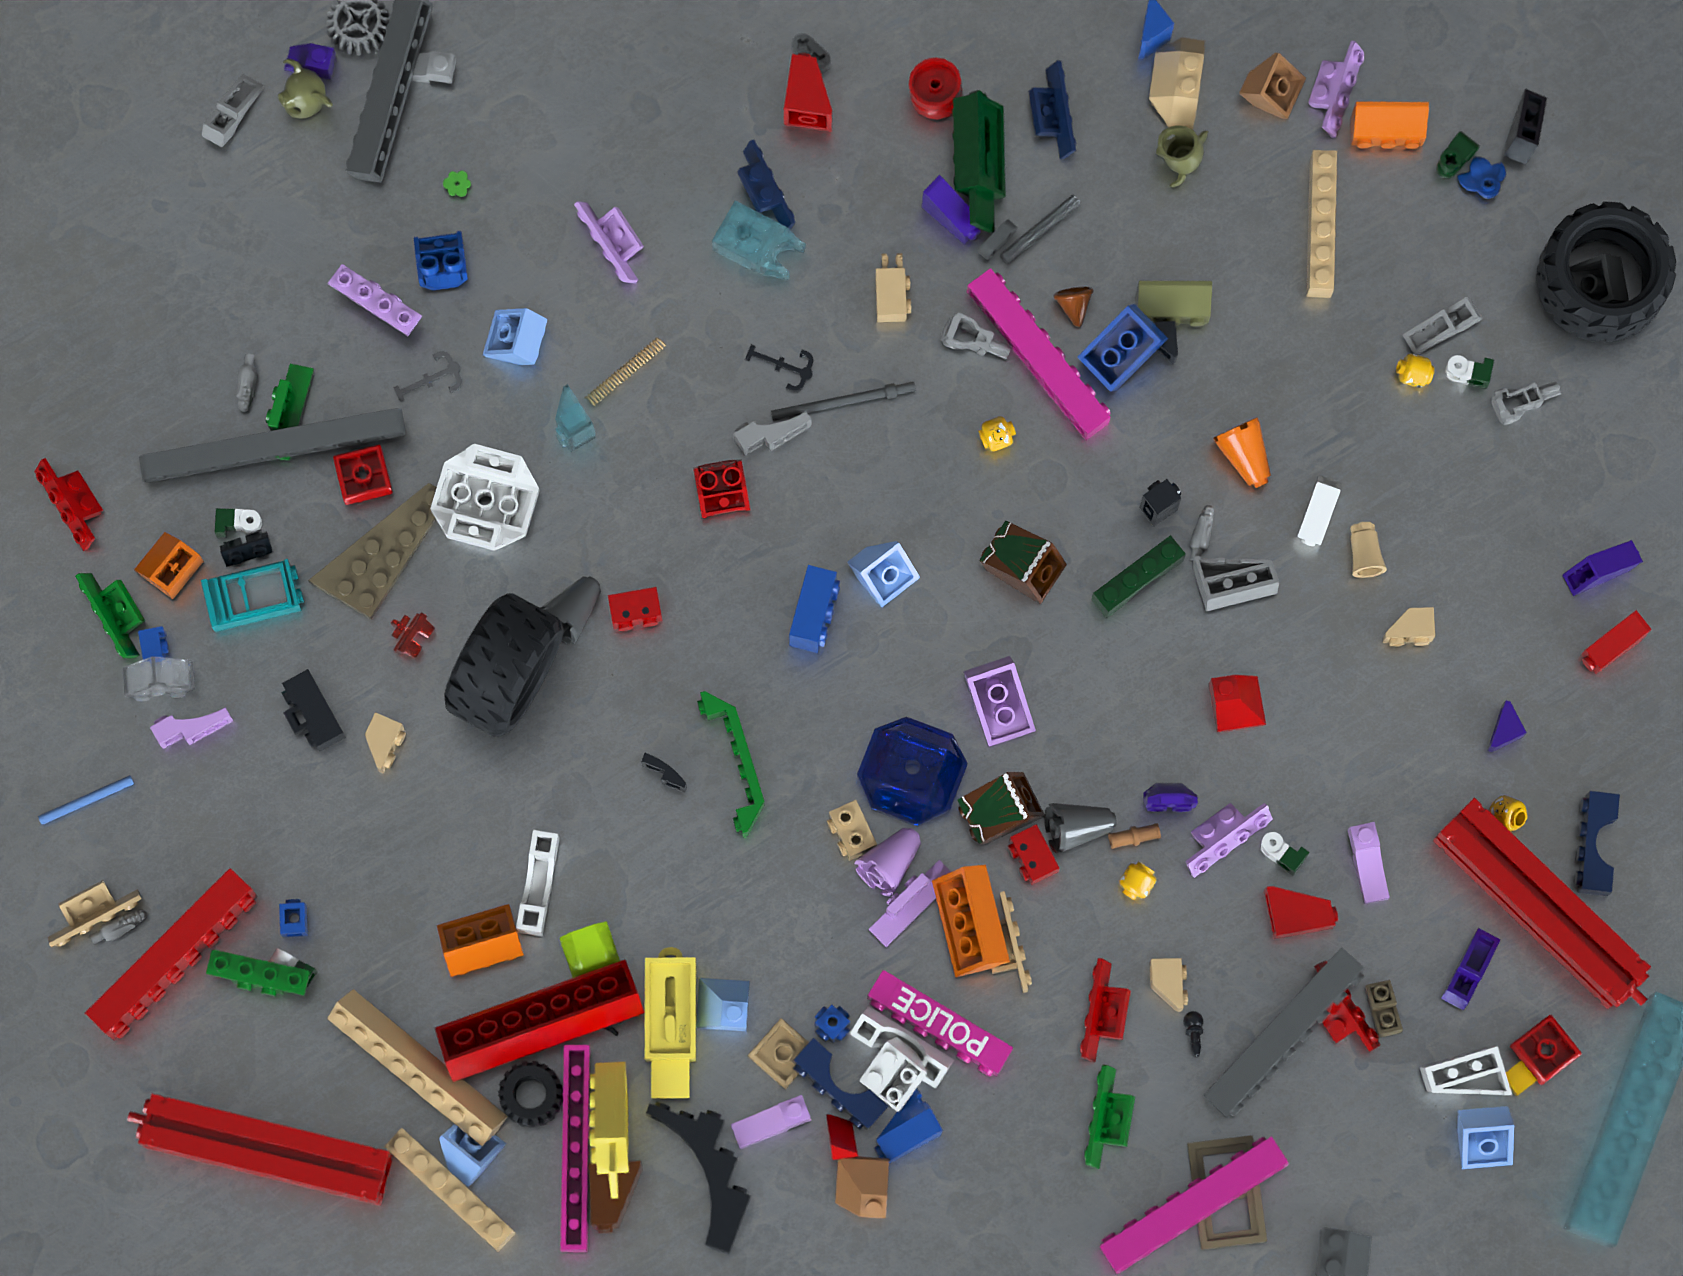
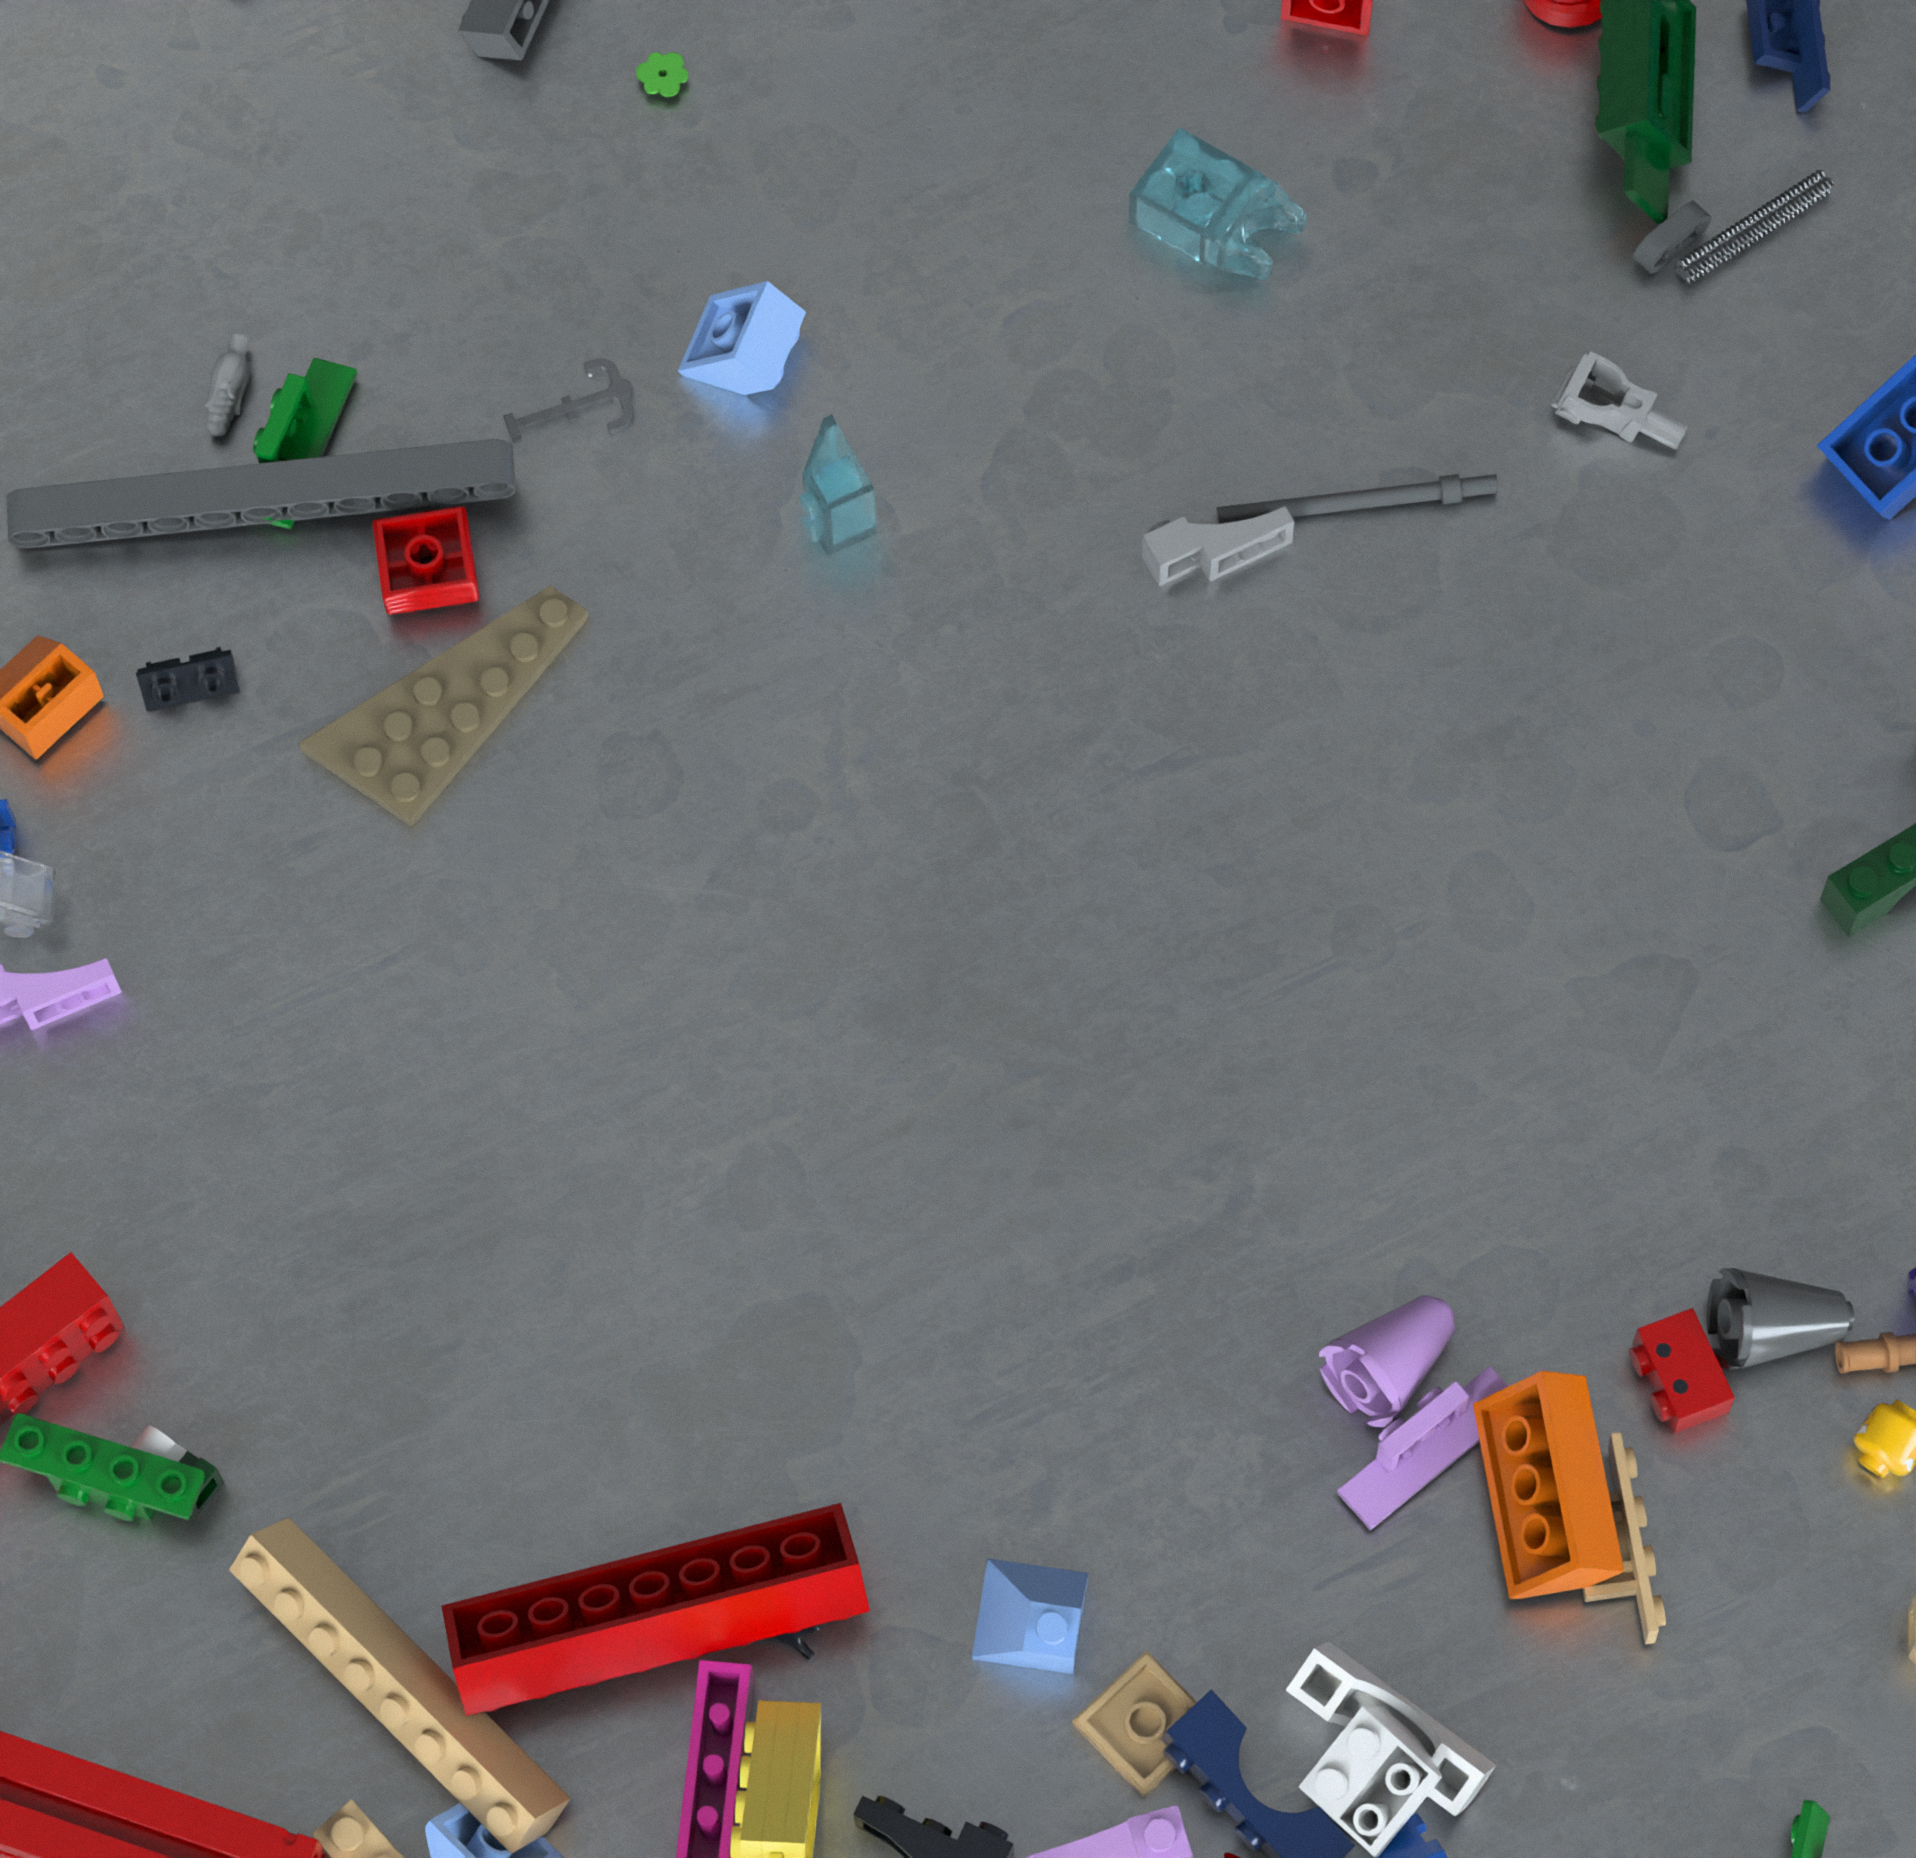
camera: 10 degrees right, 10 degrees down
teal door [201,559,304,632] -> none
leg [215,508,262,538] -> none
blue brick [279,899,308,938] -> none
black piece [281,669,346,751] -> none
lavender bracket [328,264,422,336] -> none
tan slope [365,712,406,773] -> none
clear red hips [391,612,435,658] -> none
blue slope [413,231,468,291] -> none
white piece [430,444,539,551] -> none
orange slope [437,904,524,977] -> none
black tyre [444,593,563,737] -> none
black tyre [498,1061,563,1127] -> none
white arch [516,830,560,937] -> none
dark grey cone [540,576,601,644] -> none
lime slope [559,921,620,978] -> none
lavender bracket [574,201,644,283] -> none
tan piece [584,337,666,406] -> none
red brick [608,587,662,631] -> none
black slope [641,753,687,792] -> none
light yellow piece [645,947,696,1098] -> none
red slope [693,459,750,518] -> none
green slope [697,691,765,837] -> none
dark blue bracket [737,140,796,234] -> none
black piece [745,344,813,392] -> none
blue brick [789,565,840,653] -> none
blue brick [815,1005,850,1043] -> none
tan brick [827,800,877,861] -> none
light blue slope [847,541,920,607] -> none
clear blue piece [857,717,968,827] -> none
dark pink brick [867,970,1013,1077] -> none
tan hinge [875,253,911,322] -> none
dark purple slope [922,175,981,245] -> none
slope [957,772,1045,844] -> none
lavender slope [963,656,1036,747] -> none
dark pink brick [967,268,1111,440] -> none
yellow head [978,416,1016,452] -> none
slope [979,520,1067,604] -> none
dark orange hat [1053,287,1094,327] -> none
red bracket [1080,958,1131,1062] -> none

